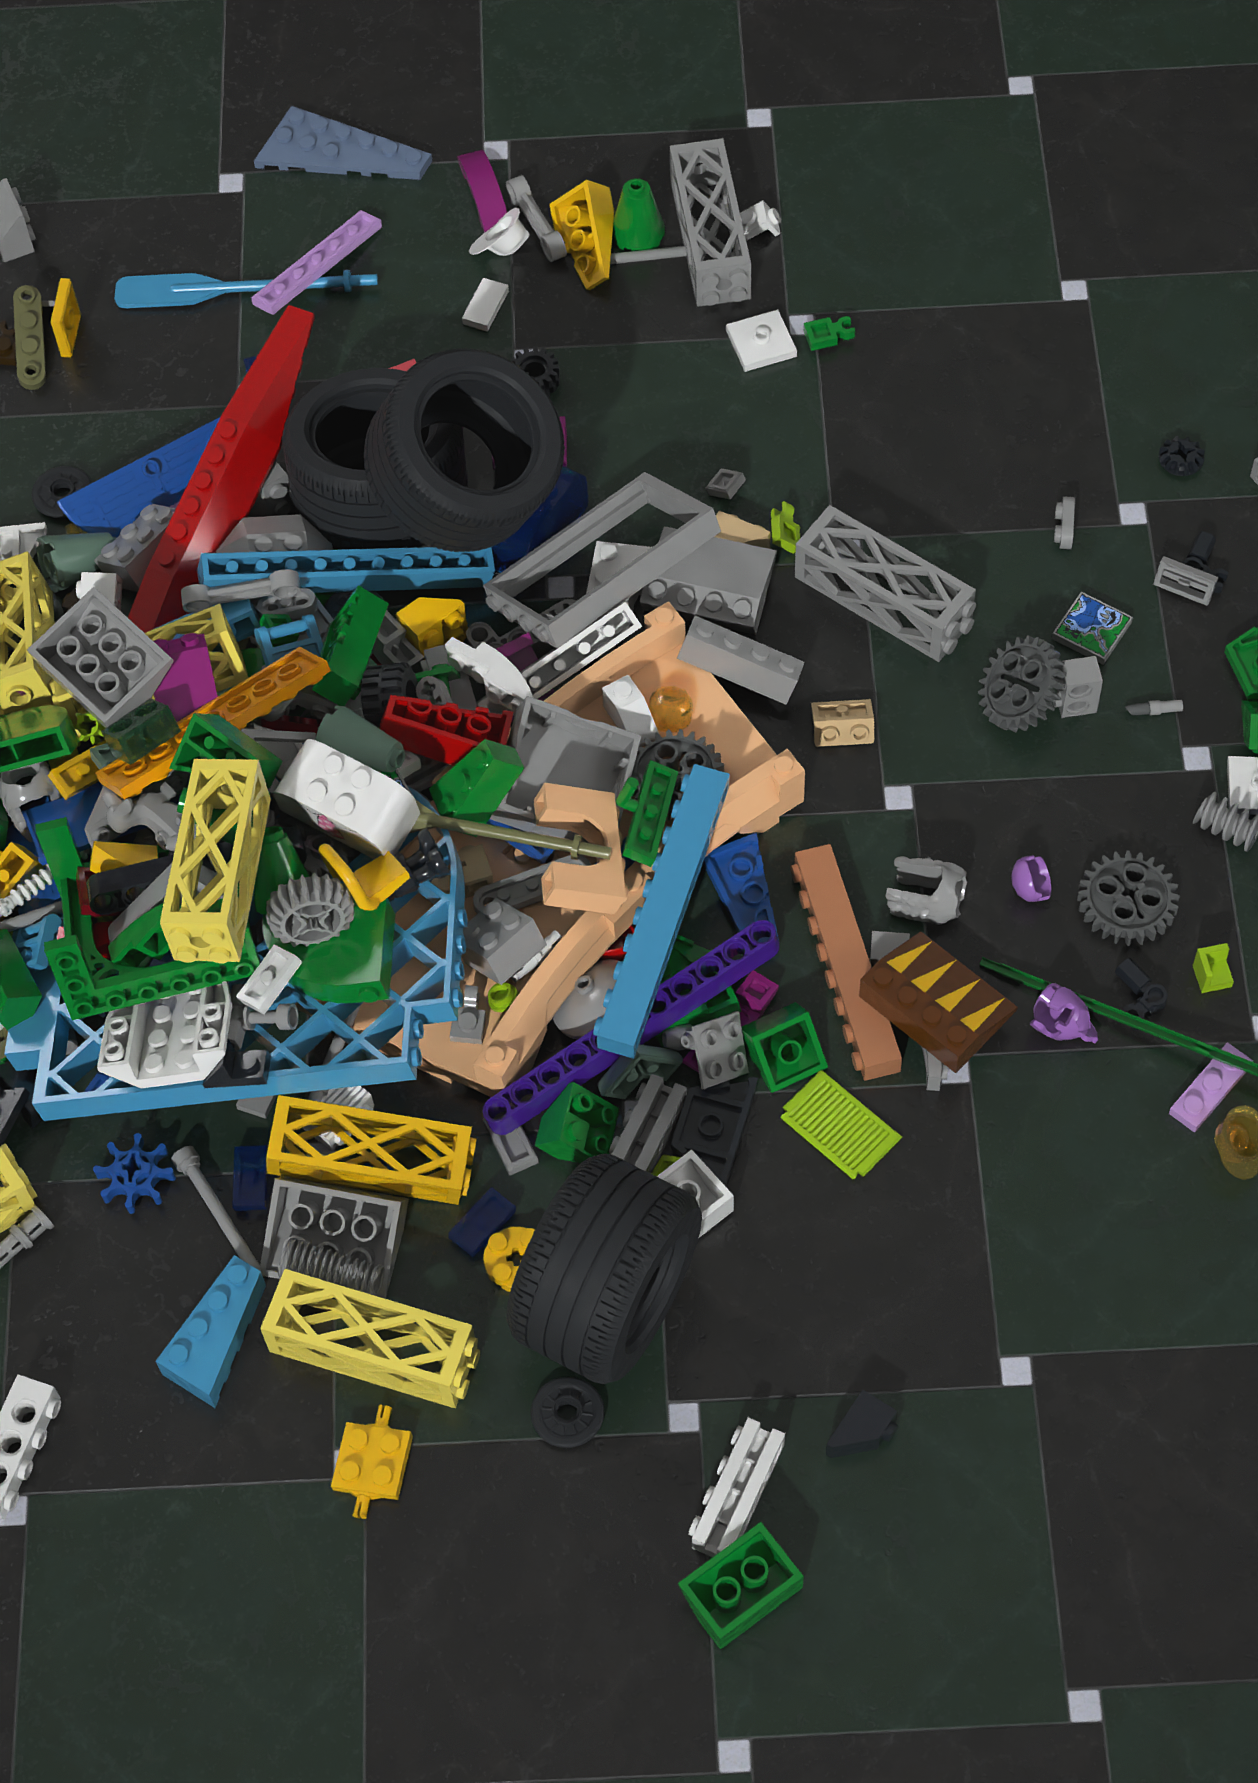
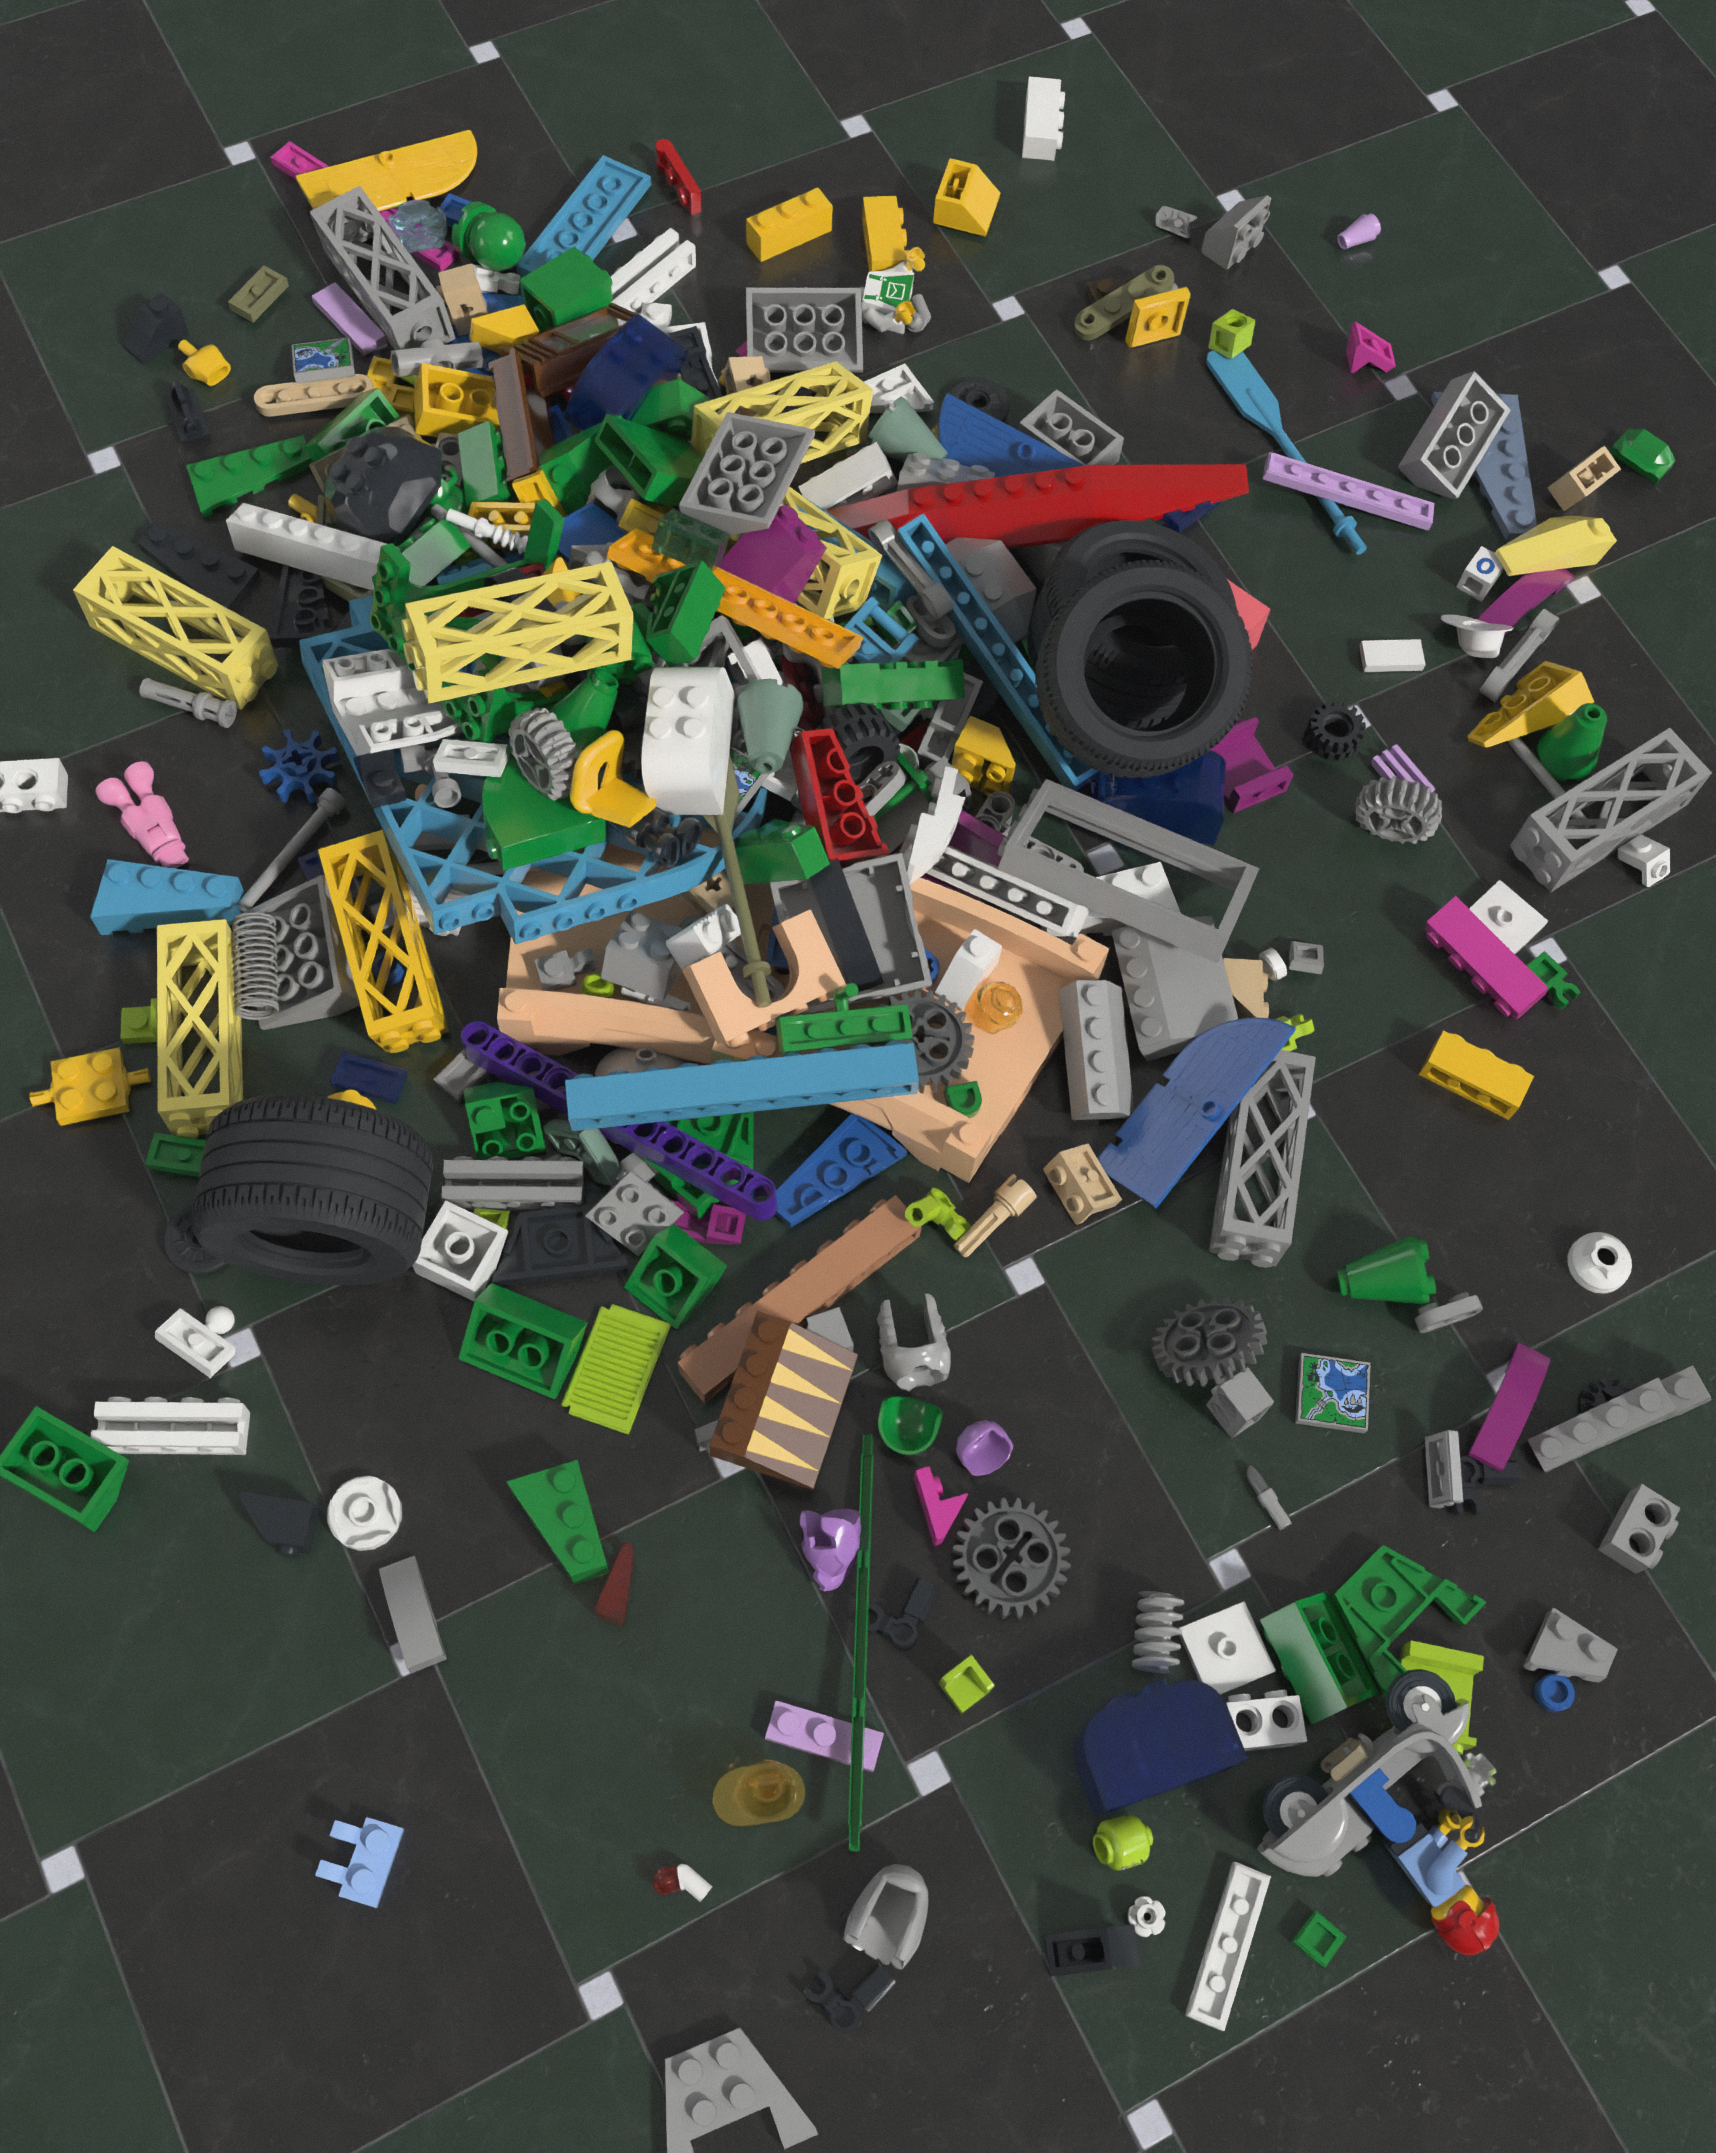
camera: 55 degrees right, 5 degrees up
none -> bright pink piece [95,761,189,869]
none -> lime bracket [120,998,158,1044]
none -> green plate [145,1132,205,1177]
none -> white plate [155,1306,235,1378]
none -> light blue plate [315,1817,404,1908]
none -> white tile [327,1476,402,1551]
none -> light grey slope [379,1556,447,1673]
none -> green slope [458,1283,587,1400]
none -> green wedge [506,1460,609,1584]
none -> clear red slope [594,1542,634,1628]
none -> white brick [666,904,741,969]
none -> black slope [809,858,884,992]
none -> green helmet [878,1396,943,1455]
none -> lime bar [905,1188,972,1240]
none -> dark pink slope [913,1466,968,1547]
none -> green tile [943,1081,982,1118]
none -> tan piece [954,1174,1037,1257]
none -> light grey brick [1018,389,1124,466]
none -> blue door [1097,1017,1296,1208]
none -> lime brick [1208,309,1255,359]
none -> white tile [1259,948,1287,981]
none -> green cone [1336,1235,1436,1304]
none -> lavender cone [1337,213,1381,250]
none -> dark pink slope [1347,322,1396,373]
none -> light grey gear [1355,776,1442,844]
none -> lavender tile [1370,744,1435,792]
none -> light grey slope [1398,371,1511,499]
none -> yellow brick [1419,1030,1534,1120]
none -> dark pink brick [1425,896,1548,1020]
none -> white brick [1456,546,1504,602]
none -> magenta slope [1468,1342,1551,1472]
none -> light yellow wedge [1495,515,1617,576]
none -> light grey arch [1528,1365,1712,1472]
none -> tan brick [1548,445,1621,511]
none -> white piece [1568,1232,1632,1294]
none -> green slope [1609,429,1676,485]

